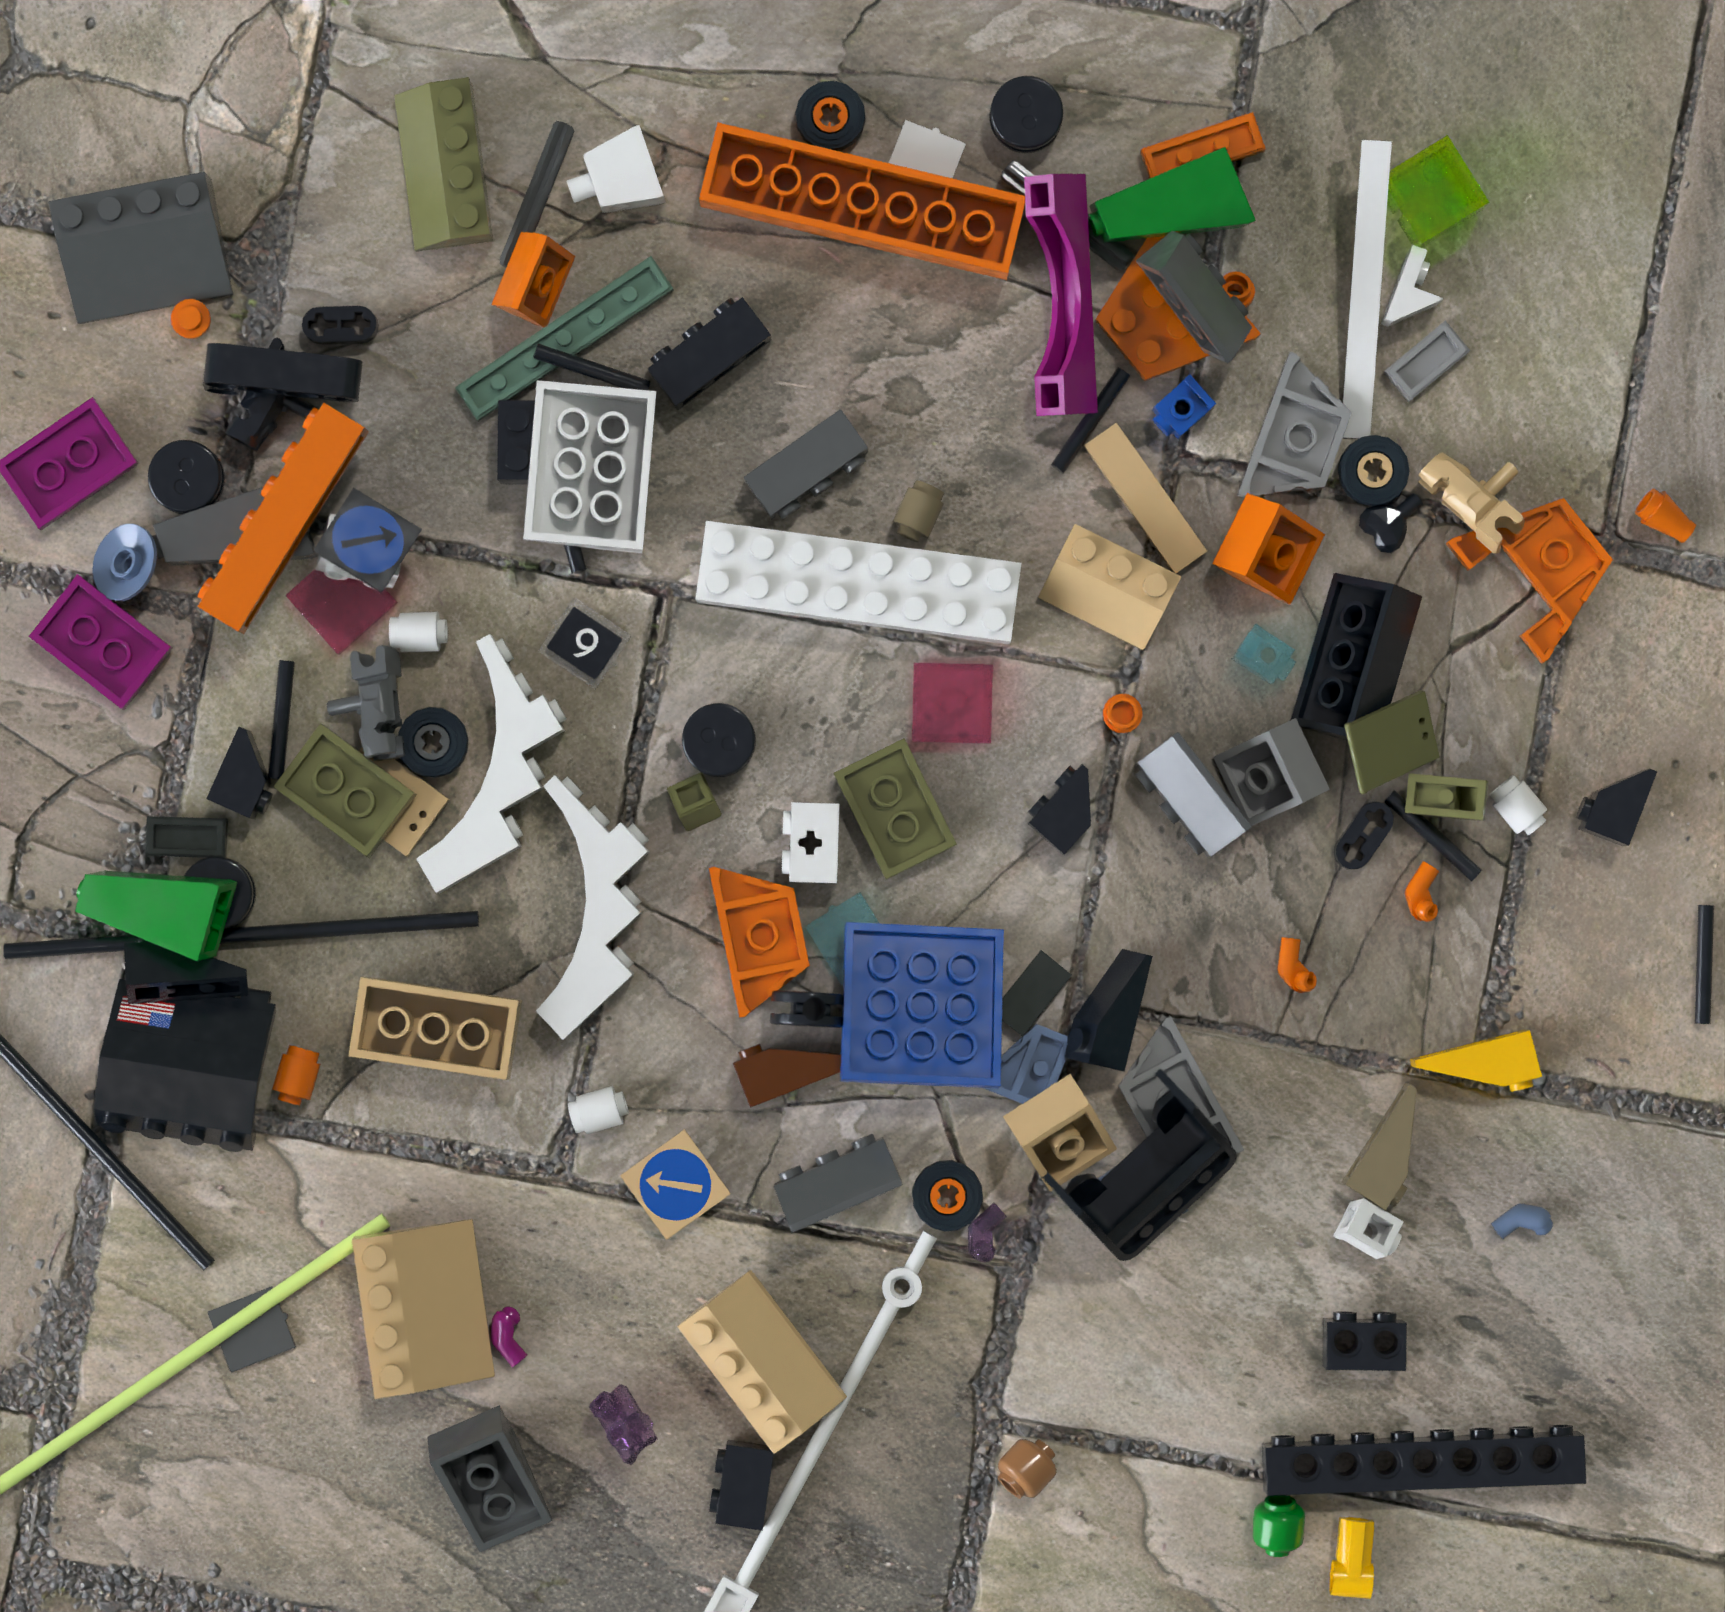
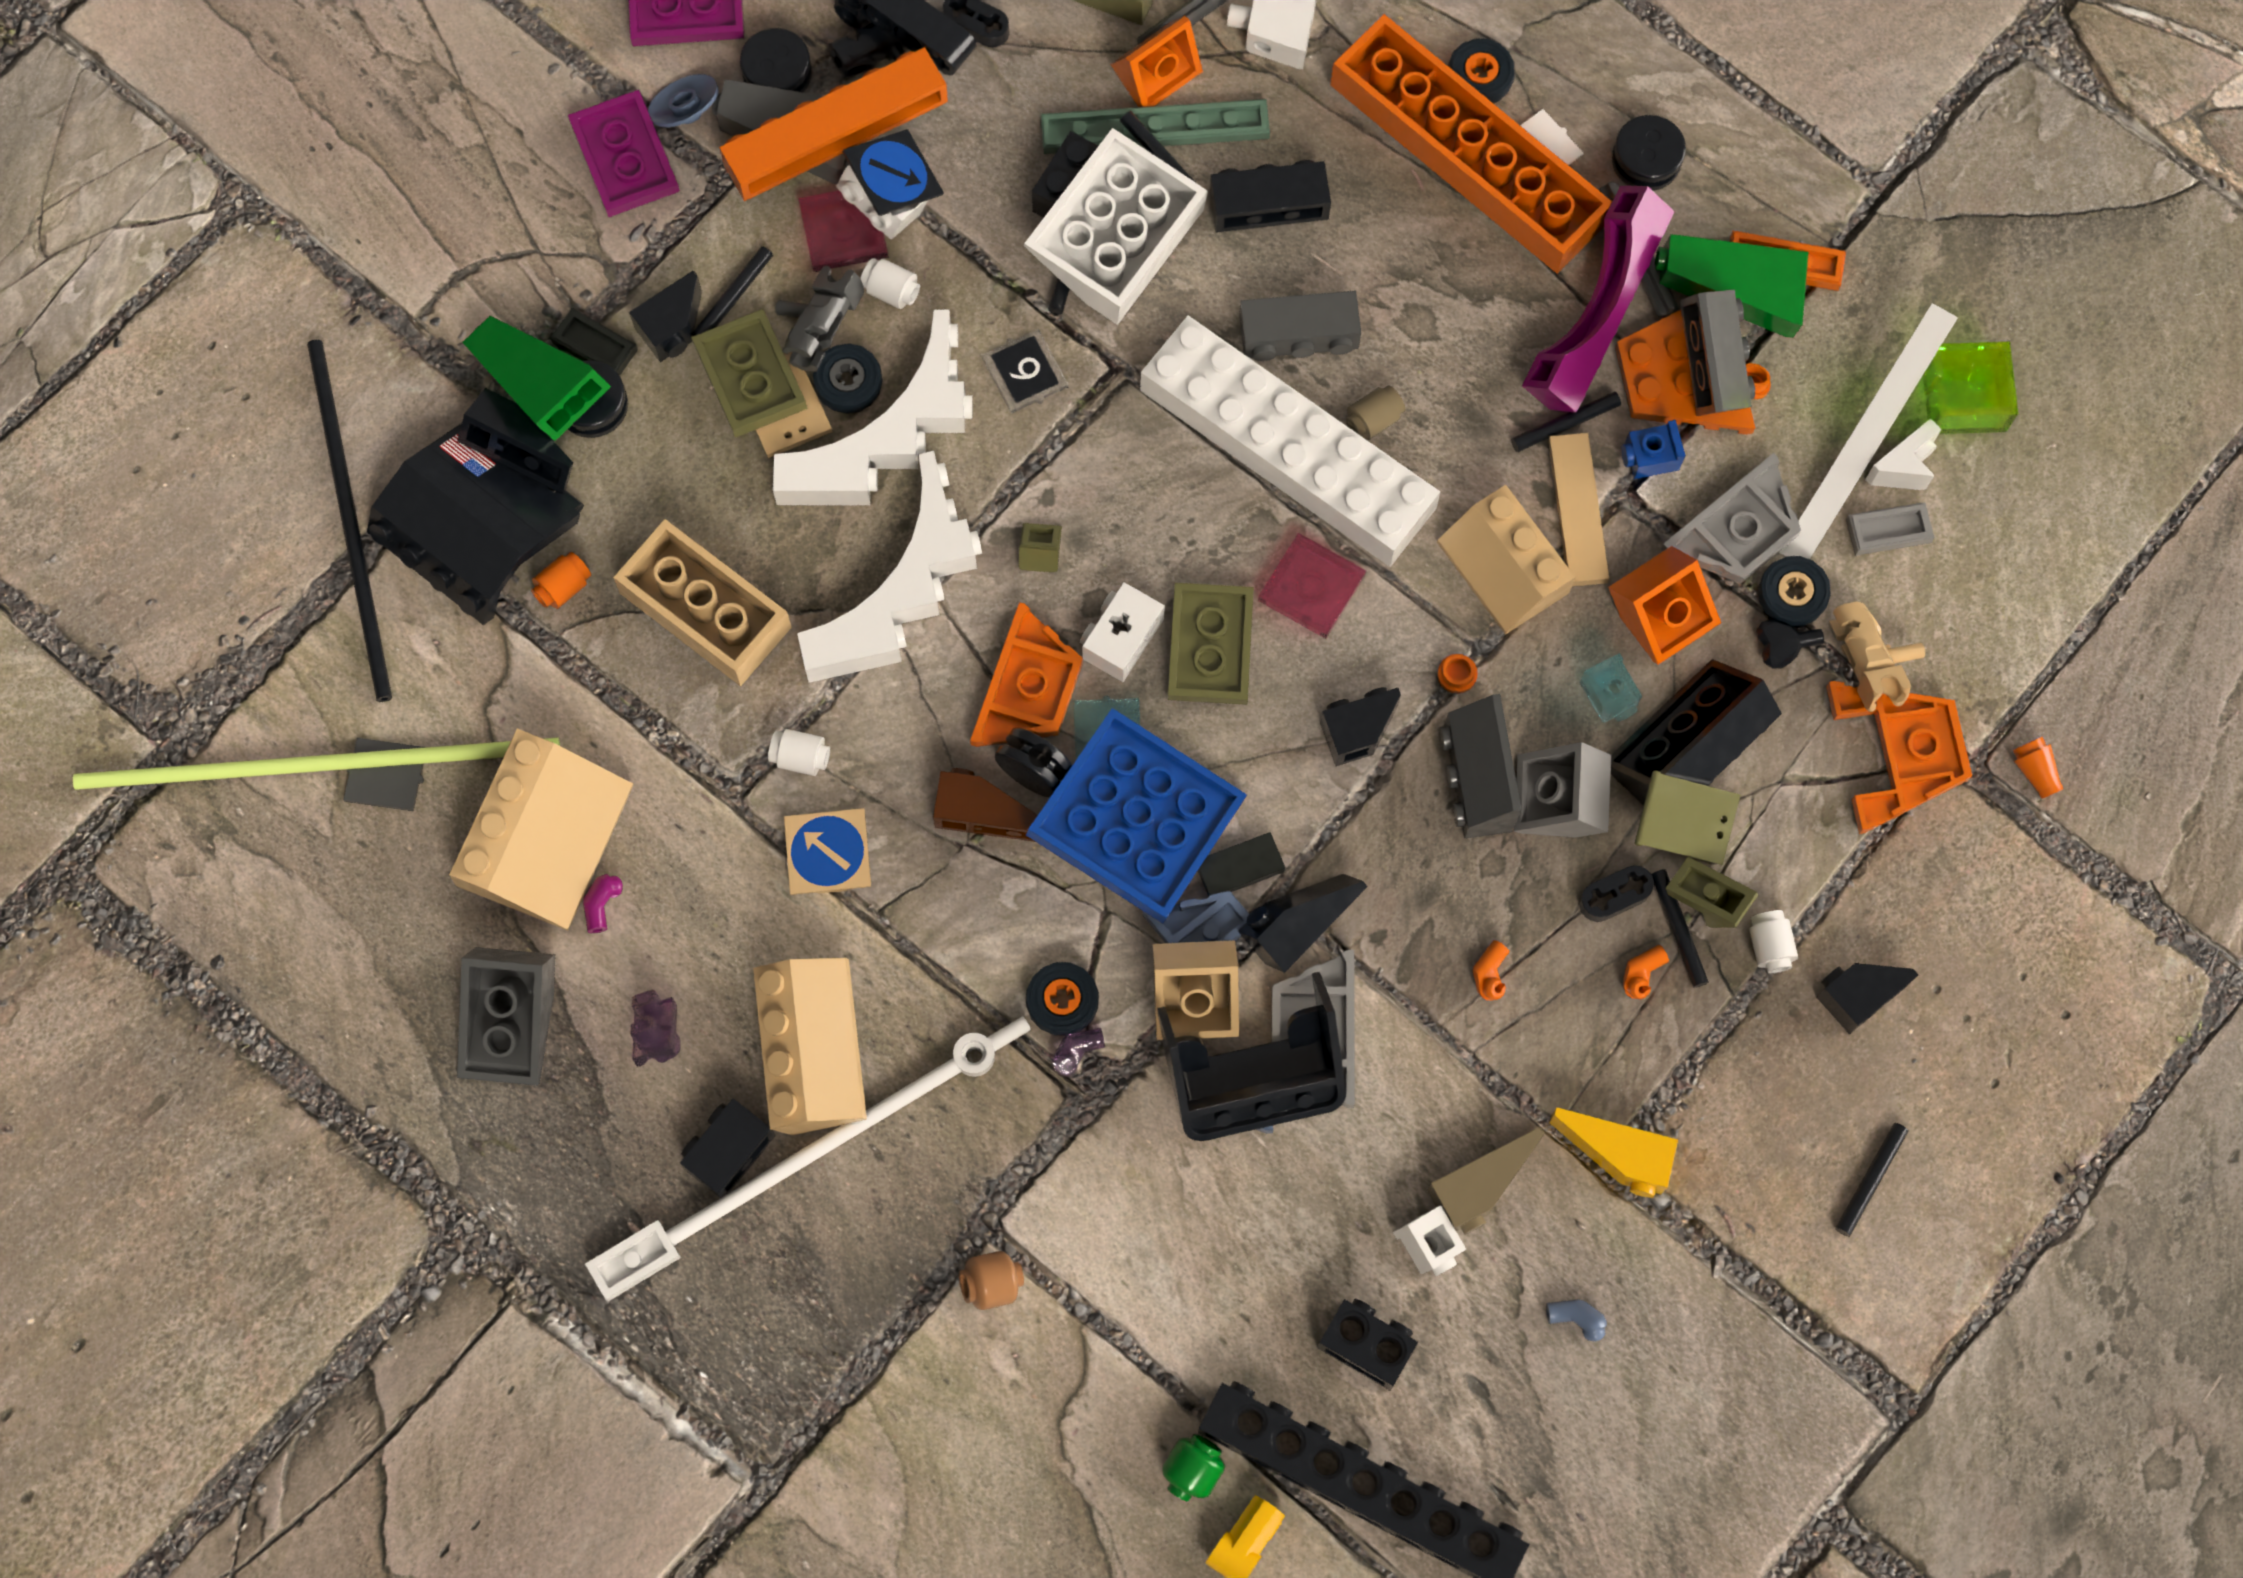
camera: 30 degrees right, 15 degrees down
black piece [4,911,479,959] -> none
black head [682,703,756,777] -> none
dark grey slope [774,1134,903,1233] -> none

